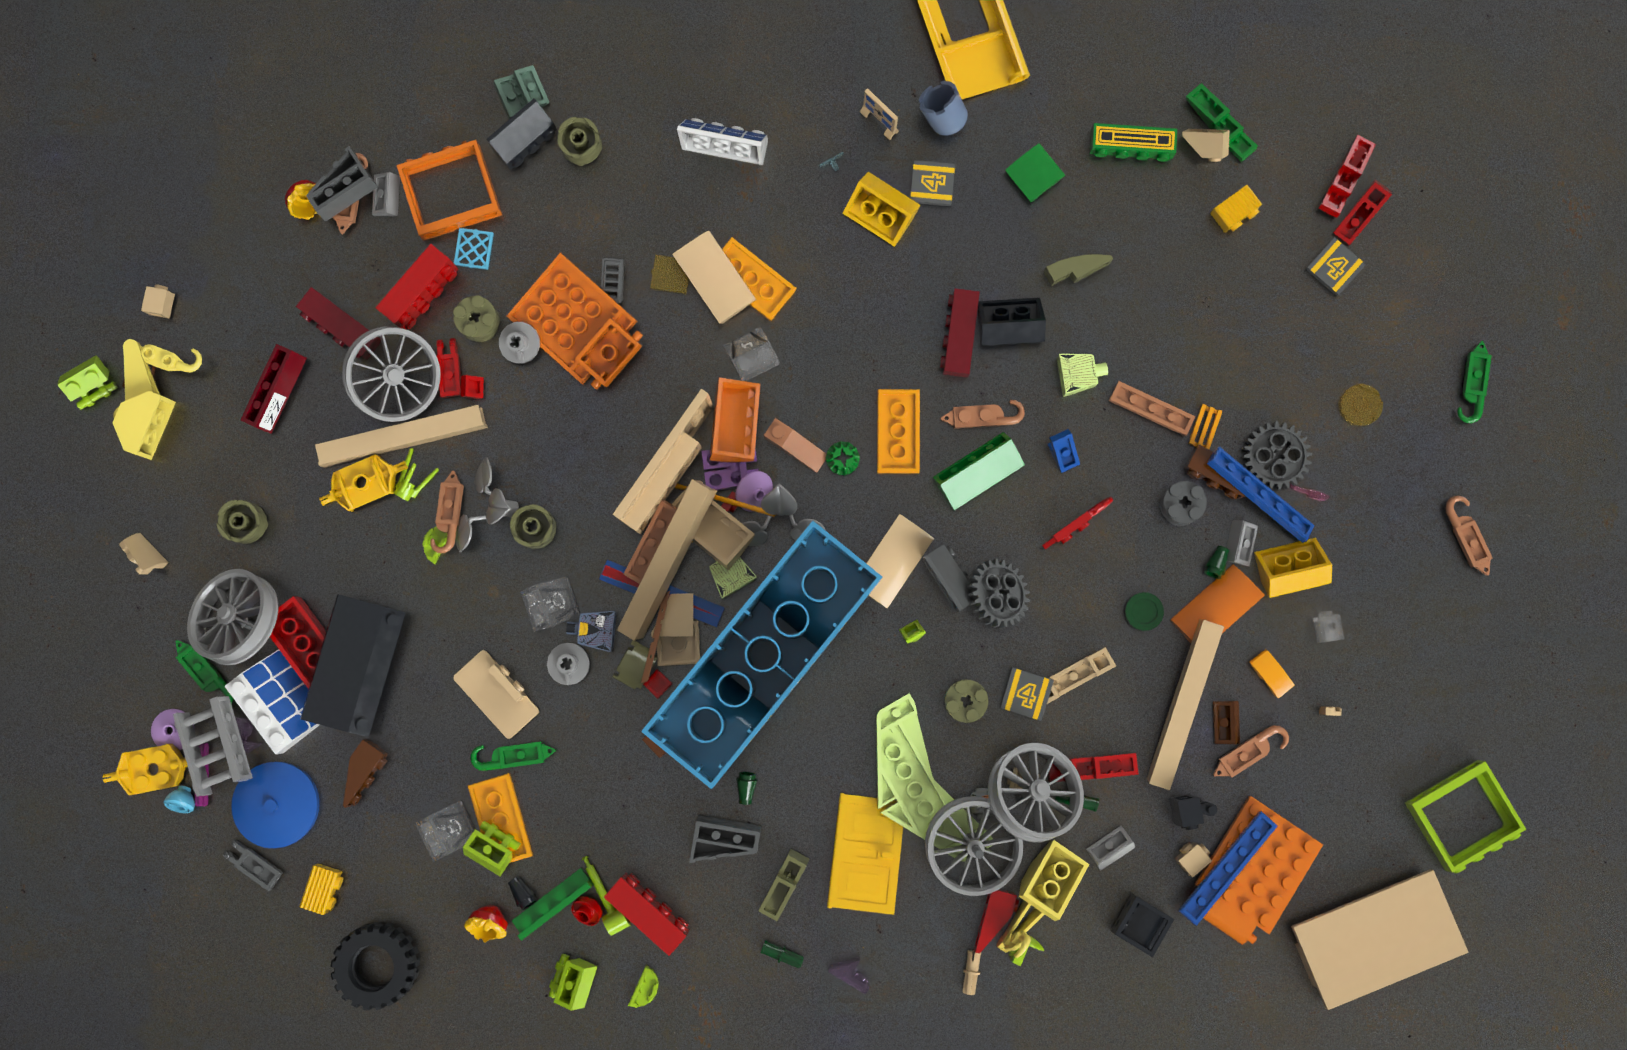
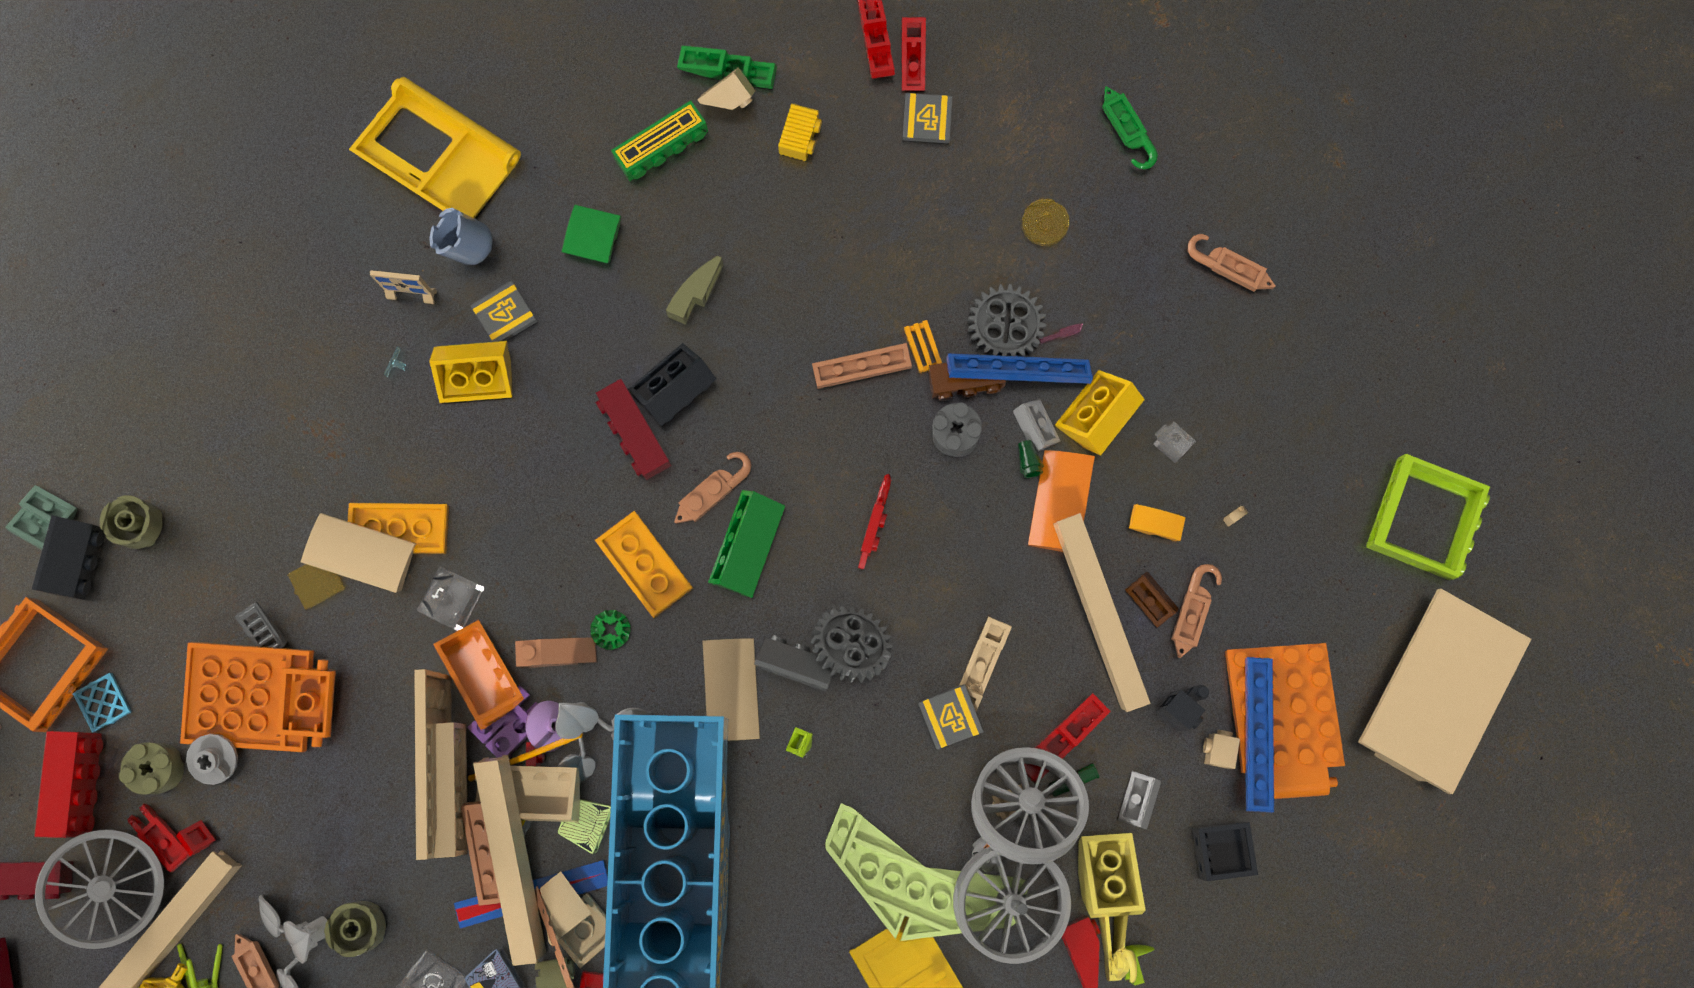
camera: 40 degrees left, 5 degrees down
white slope [677,118,768,165] -> none
olive brick [943,680,988,723] -> none
blue slope [1048,429,1080,473] -> none
yellowish green torso [1056,354,1108,397] -> none
dark green piece [1125,592,1164,631] -> none

